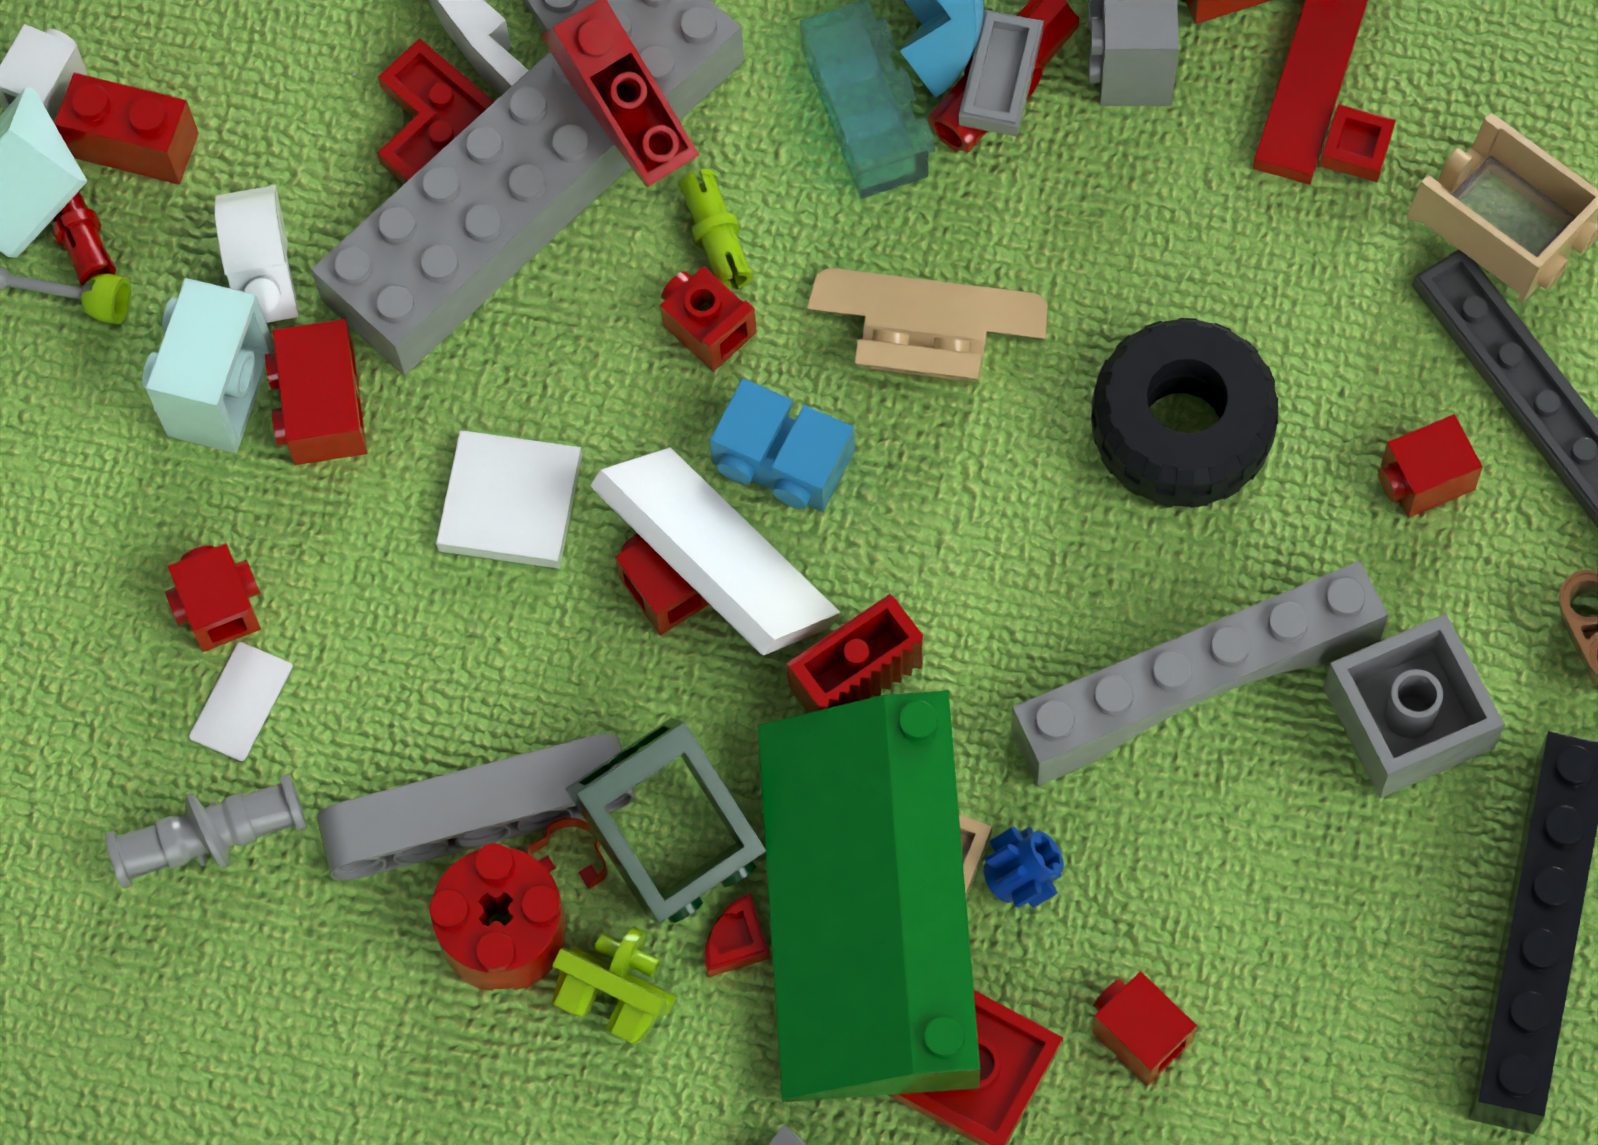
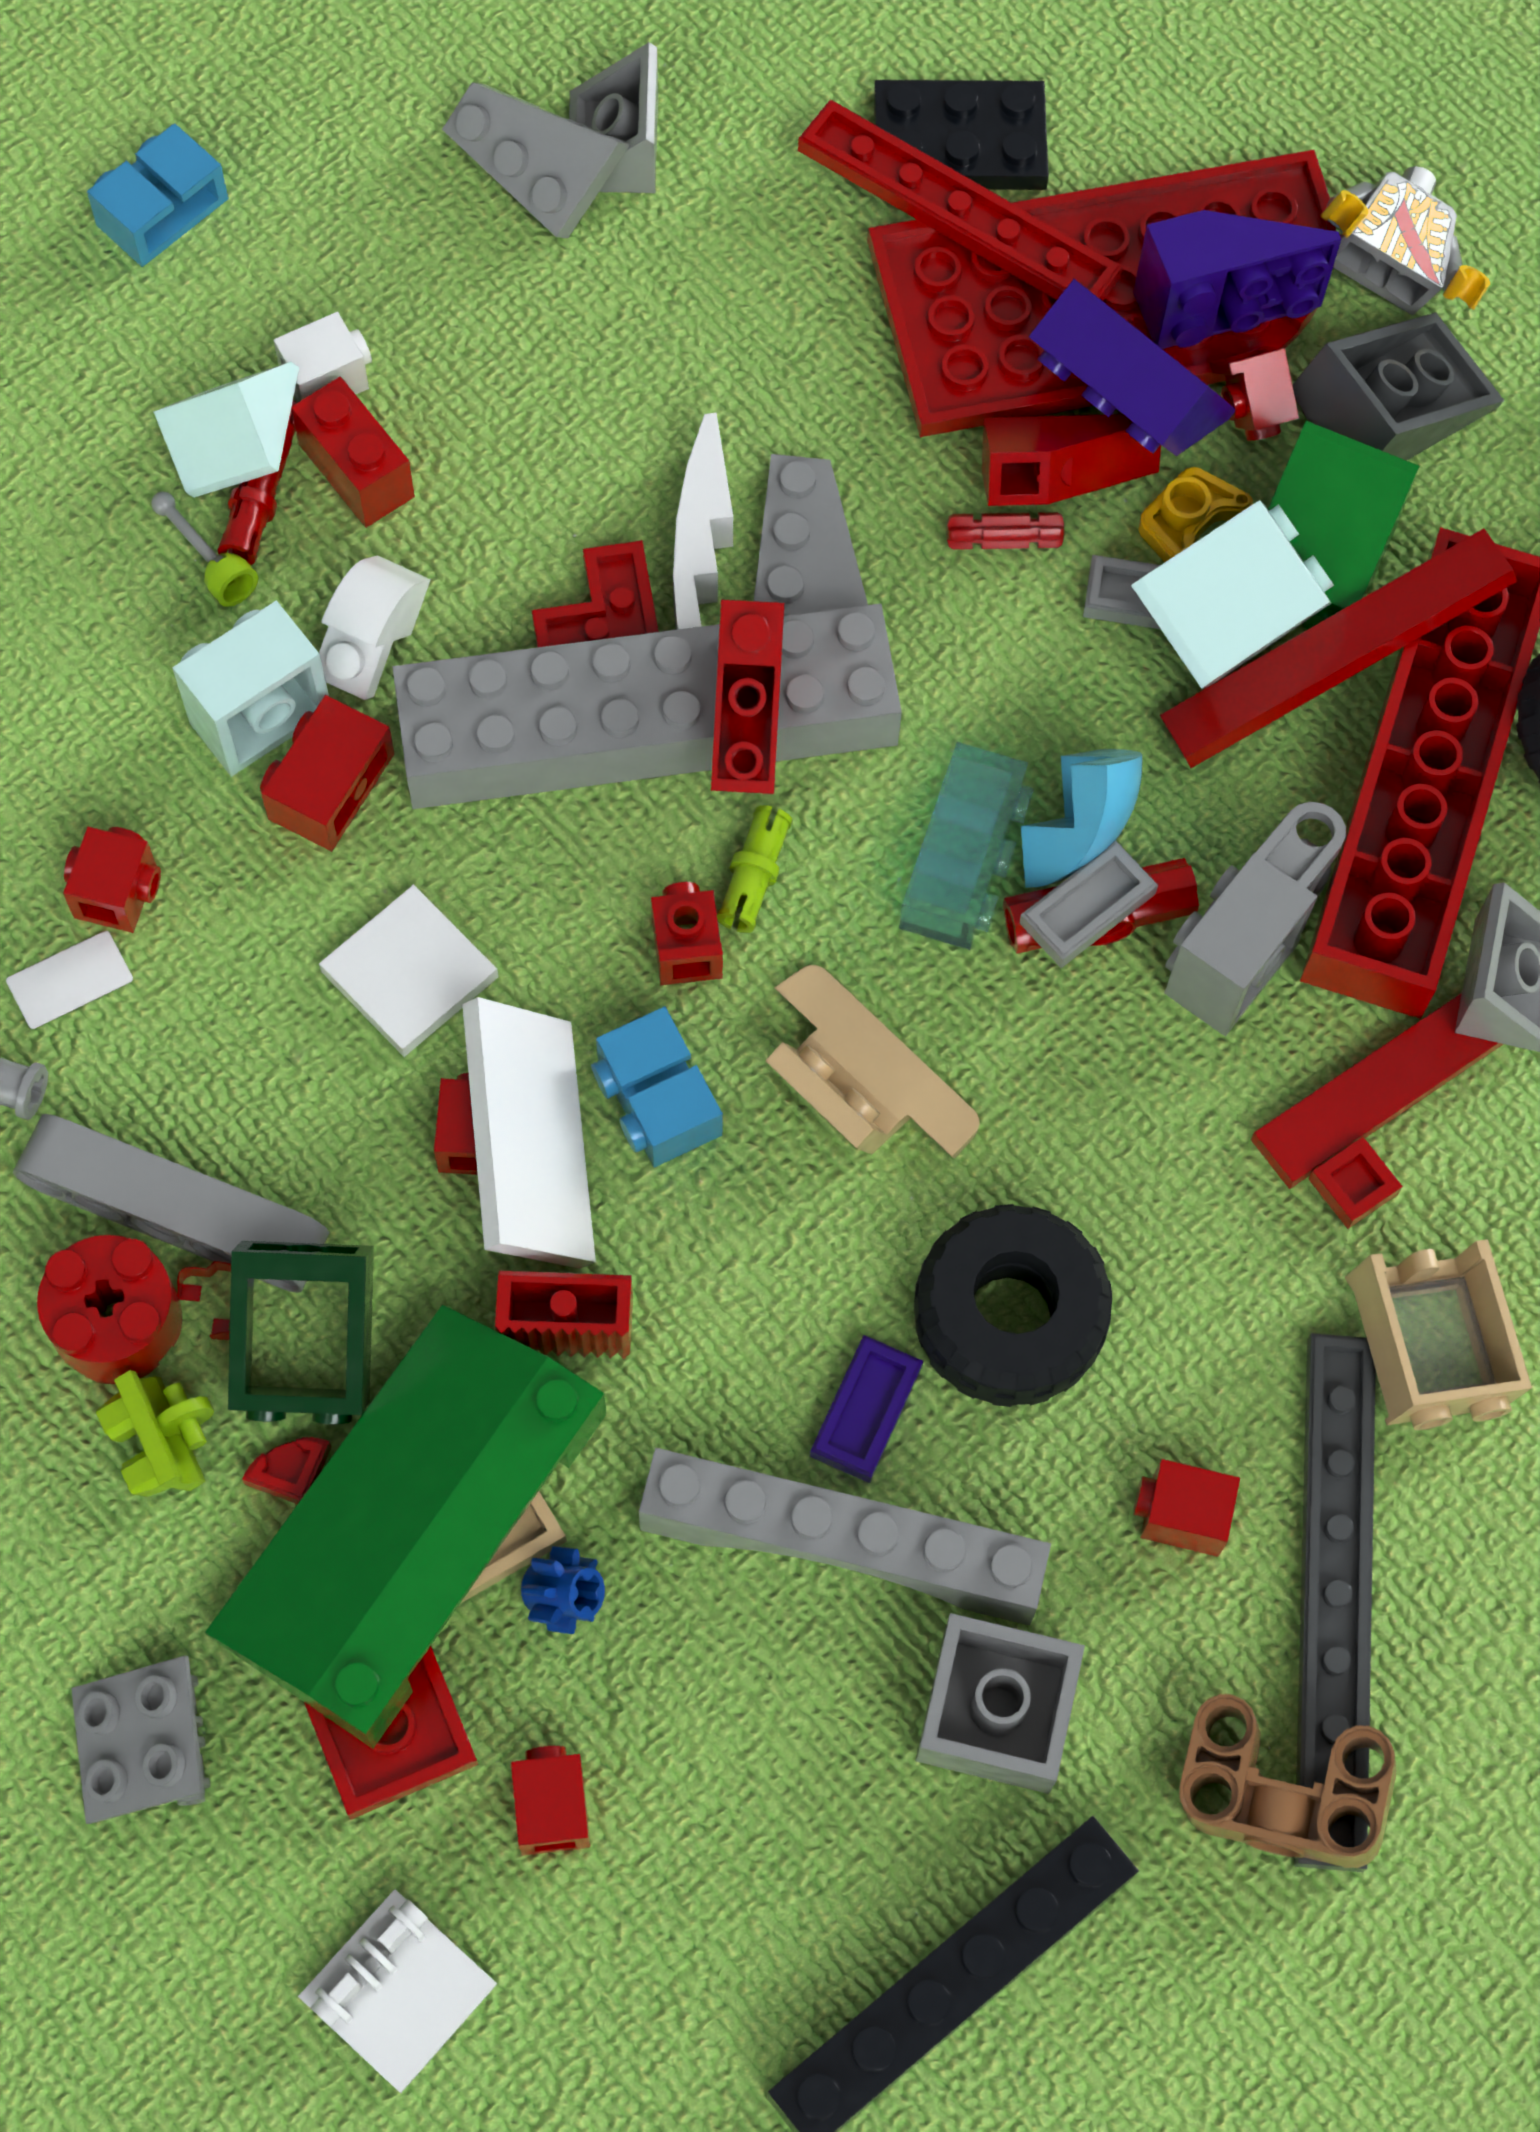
camera: 30 degrees right, 0 degrees up
none -> dark purple tile [810,1335,924,1483]

